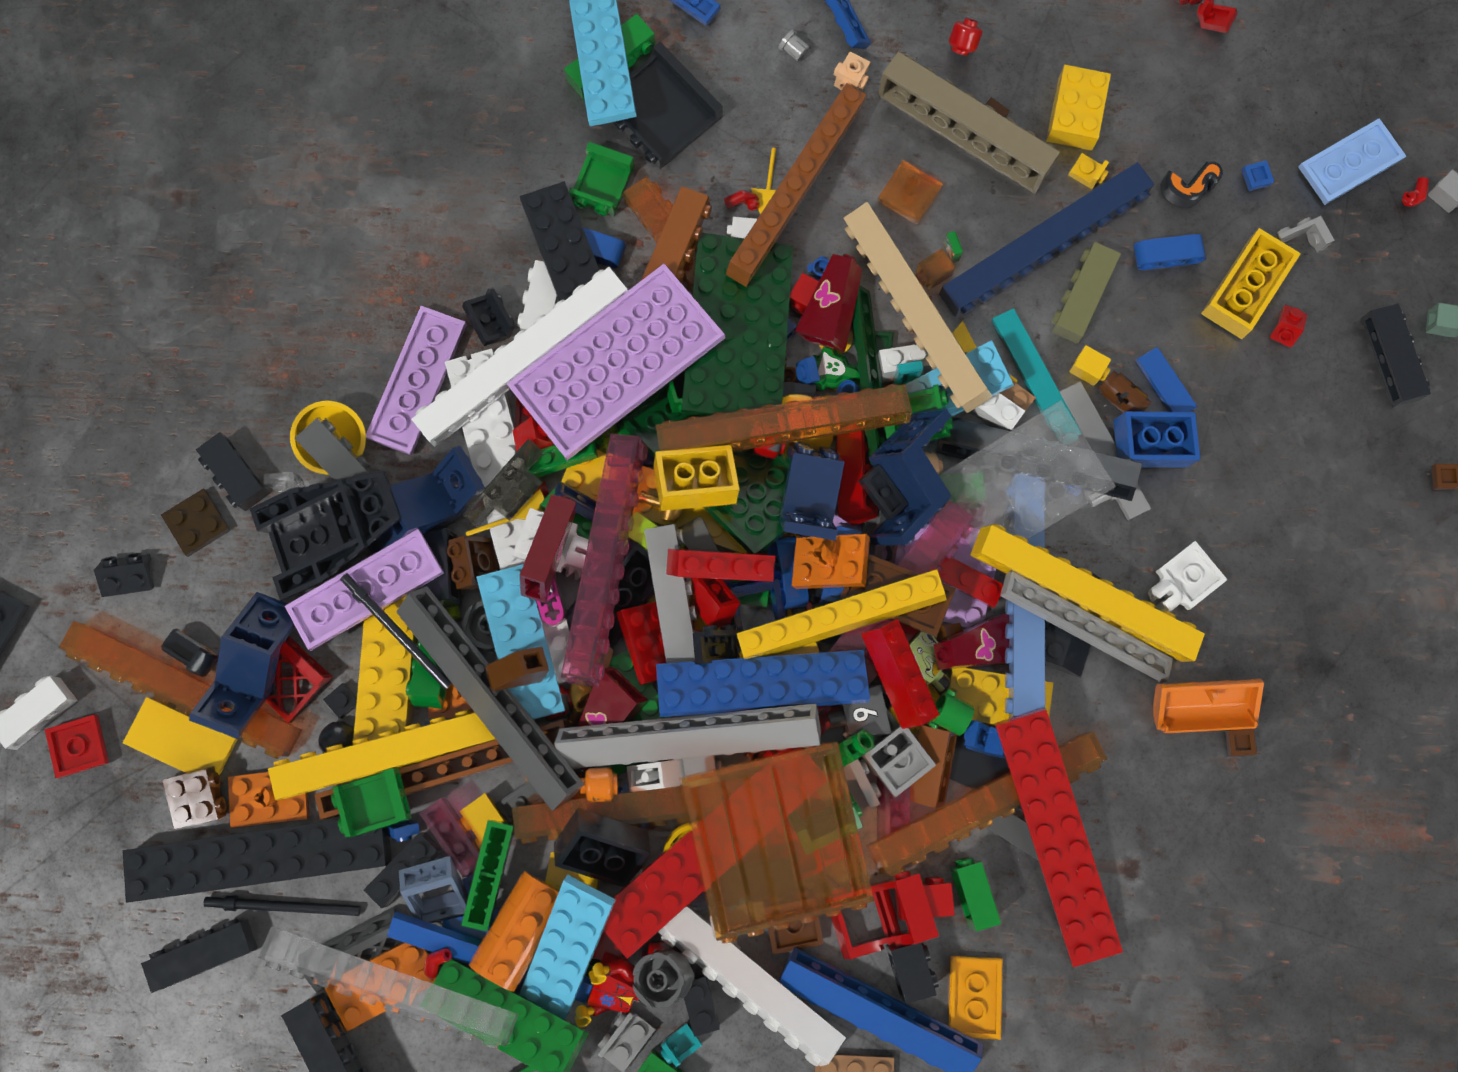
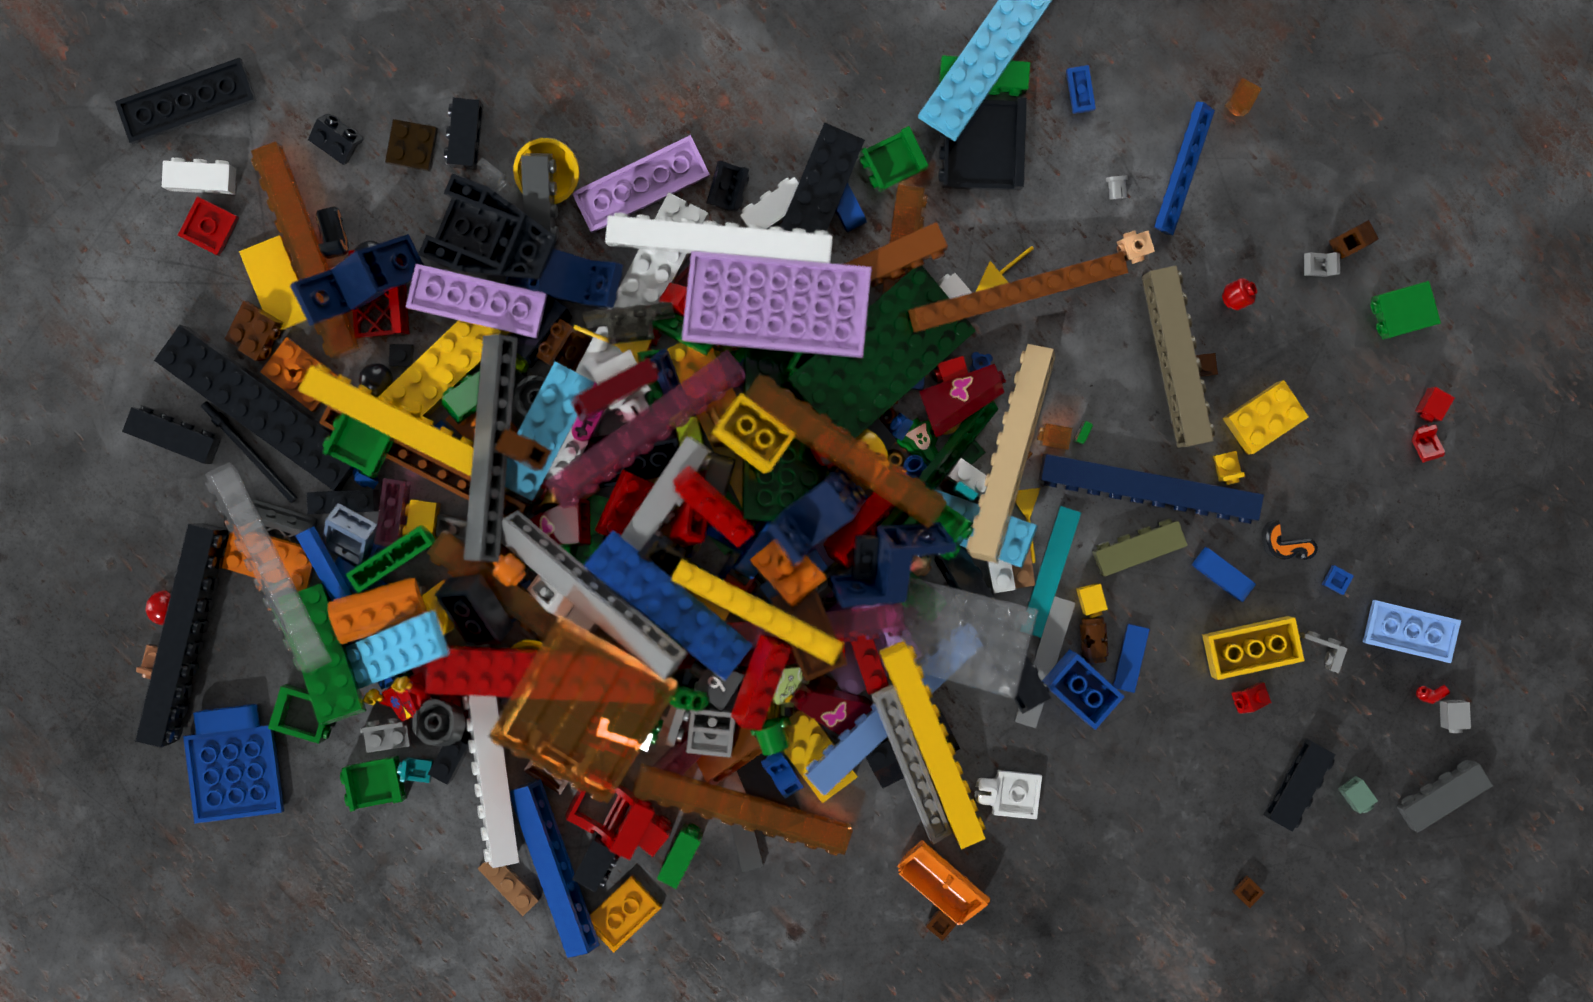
camera: 45 degrees right, 10 degrees up
black bar [340,573,452,690] -> none
red arm [423,948,452,979] -> none
red arm [724,190,760,211] -> none
clear orange tile [877,160,943,225] -> none
red plate [994,707,1123,968] -> none

